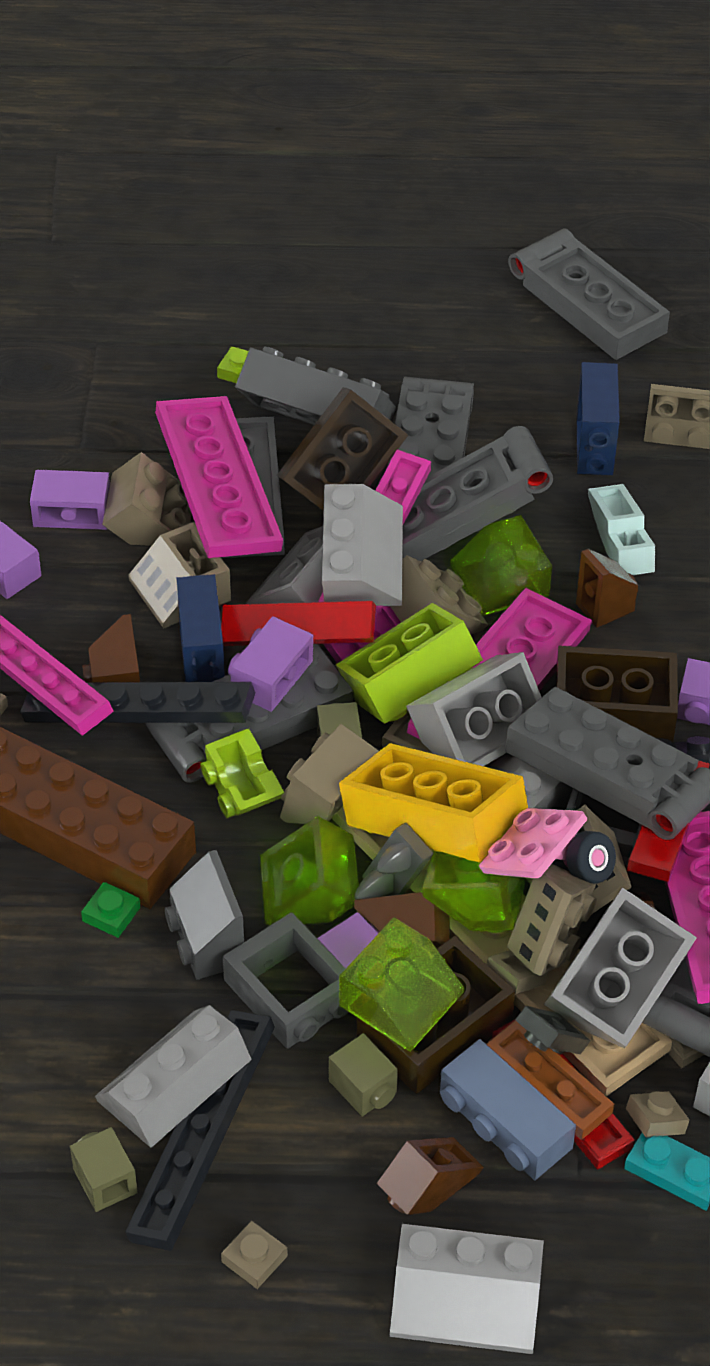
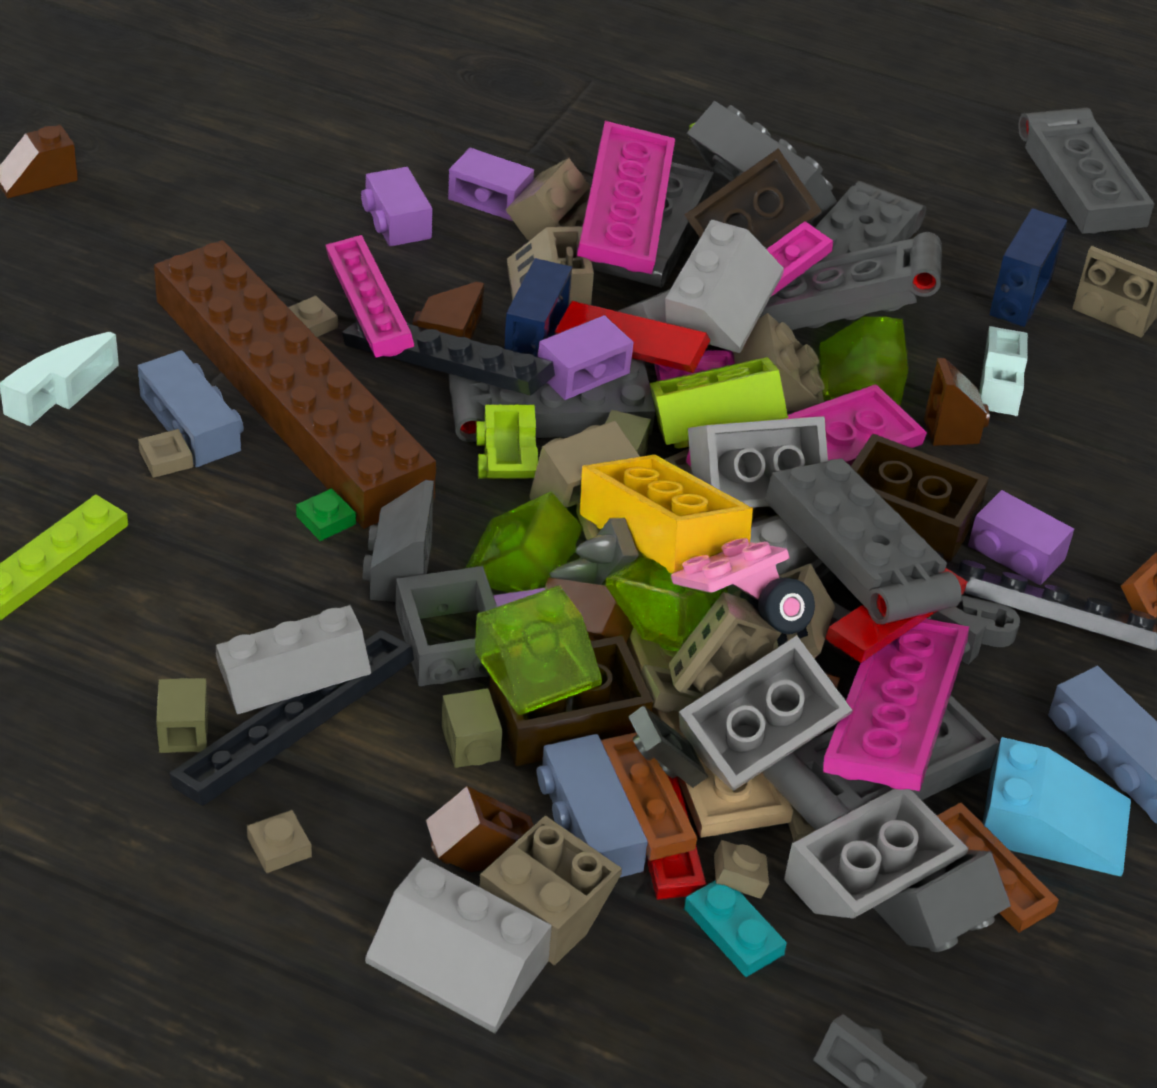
camera: 20 degrees right, 5 degrees down
none -> dark tan slope [480,815,622,966]

